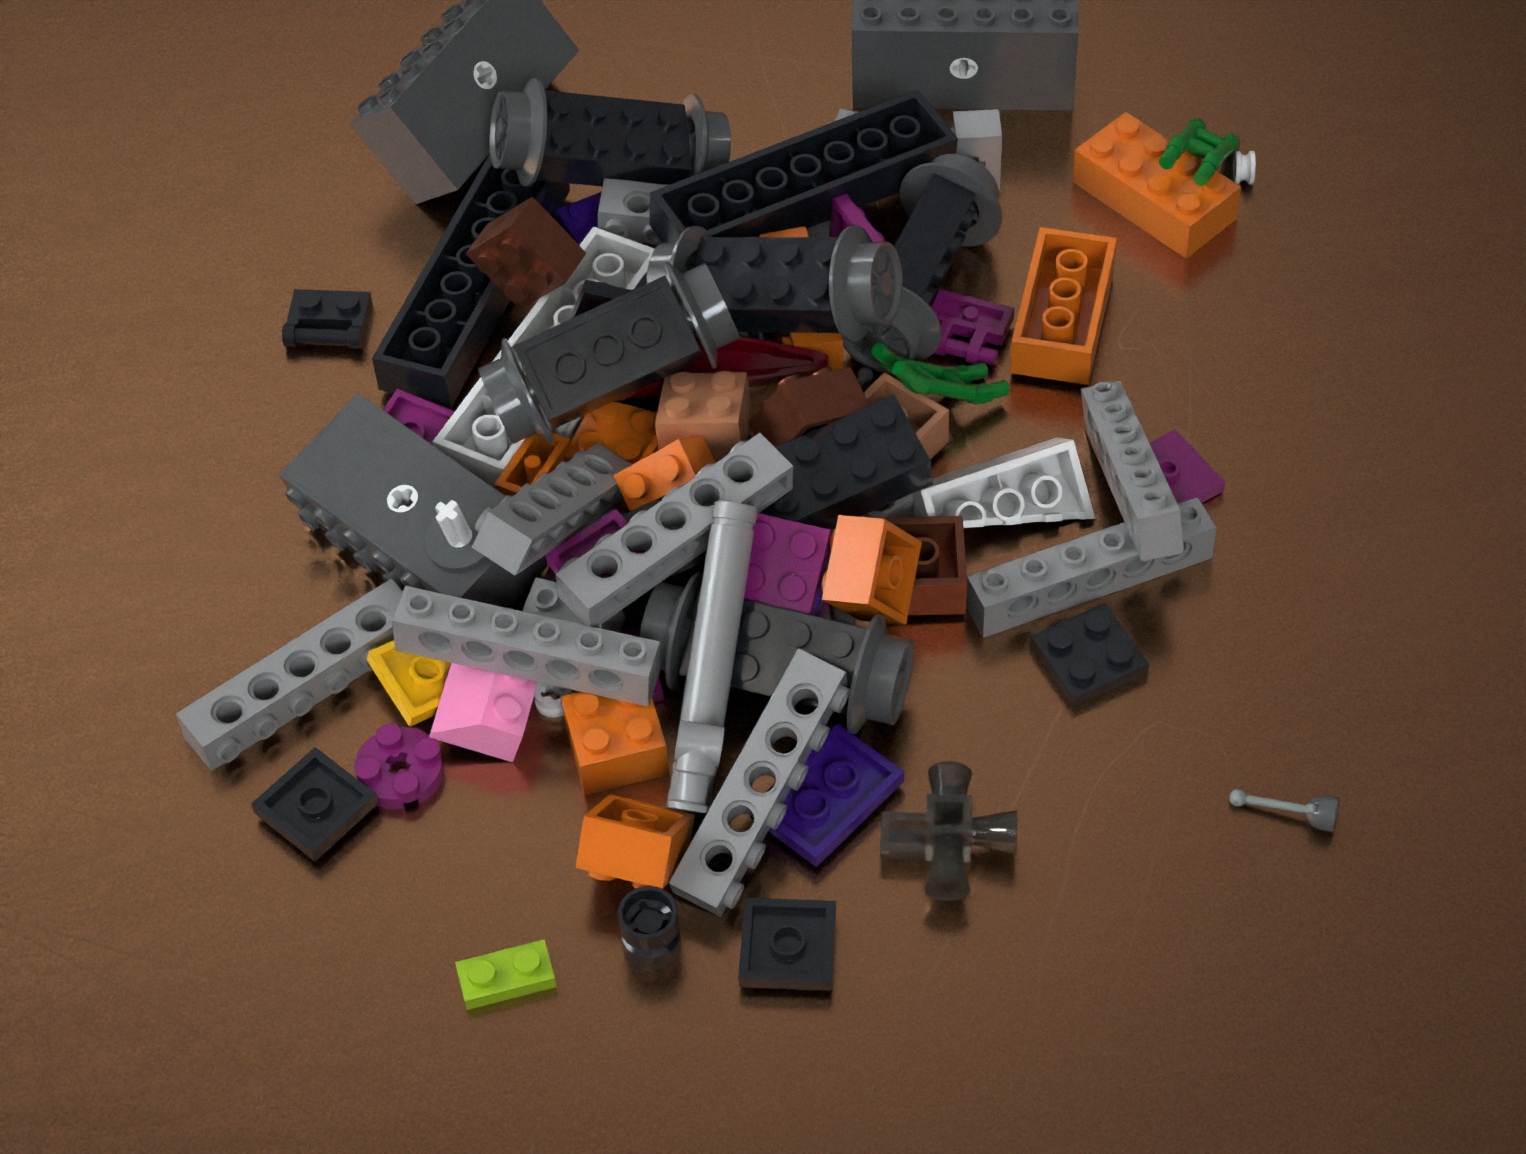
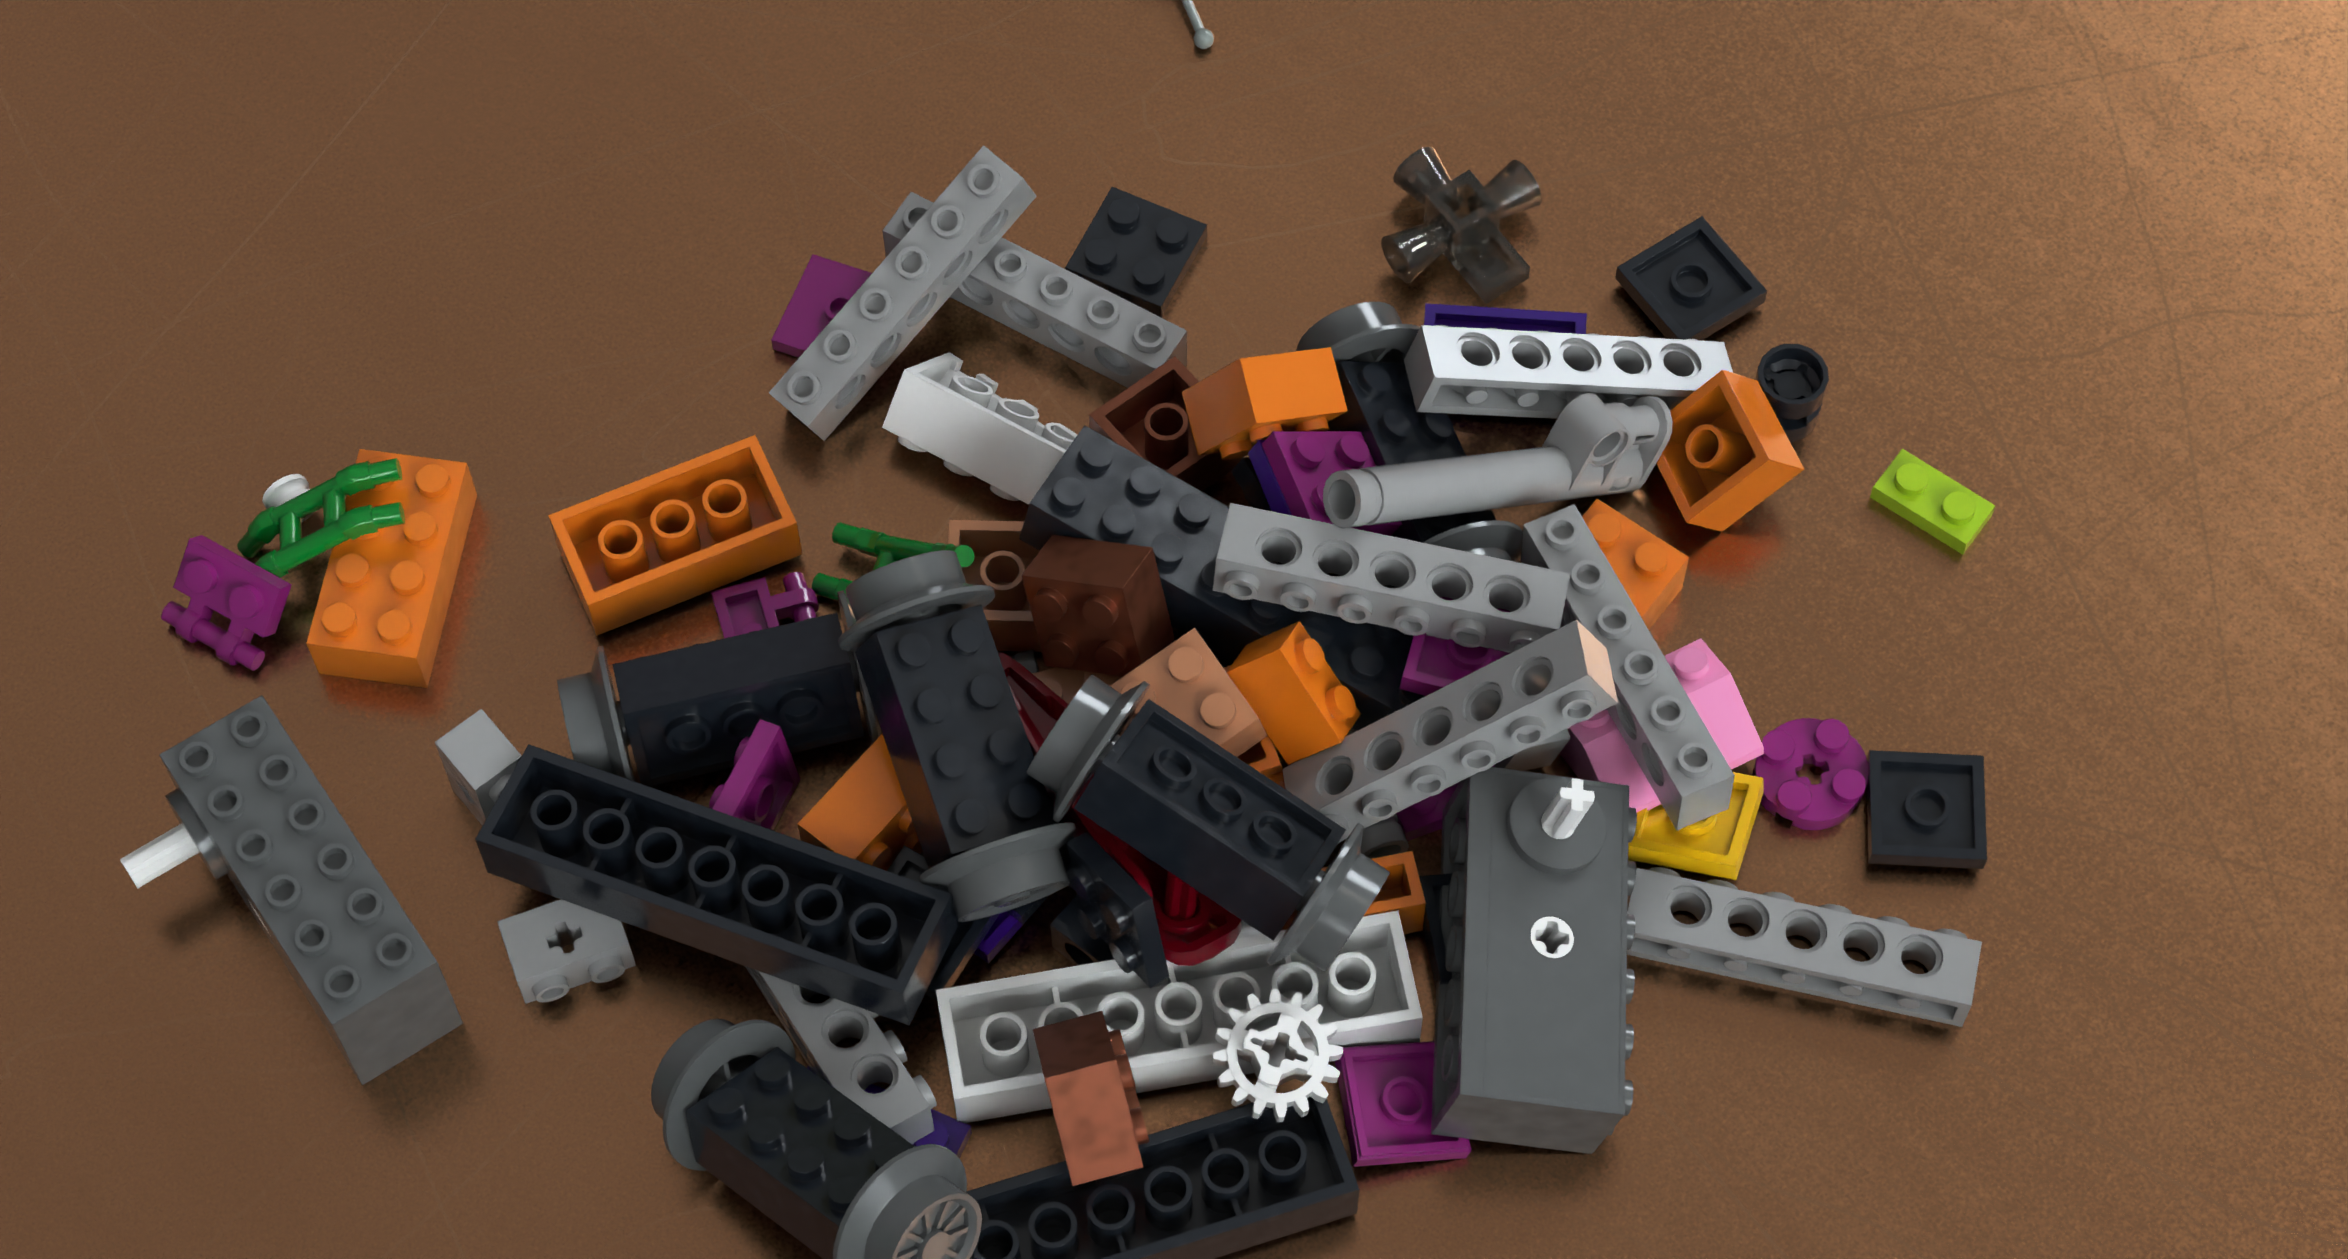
camera: 130 degrees left, 10 degrees up
none -> magenta plate [161,535,292,671]
none -> white gear [1212,989,1343,1122]

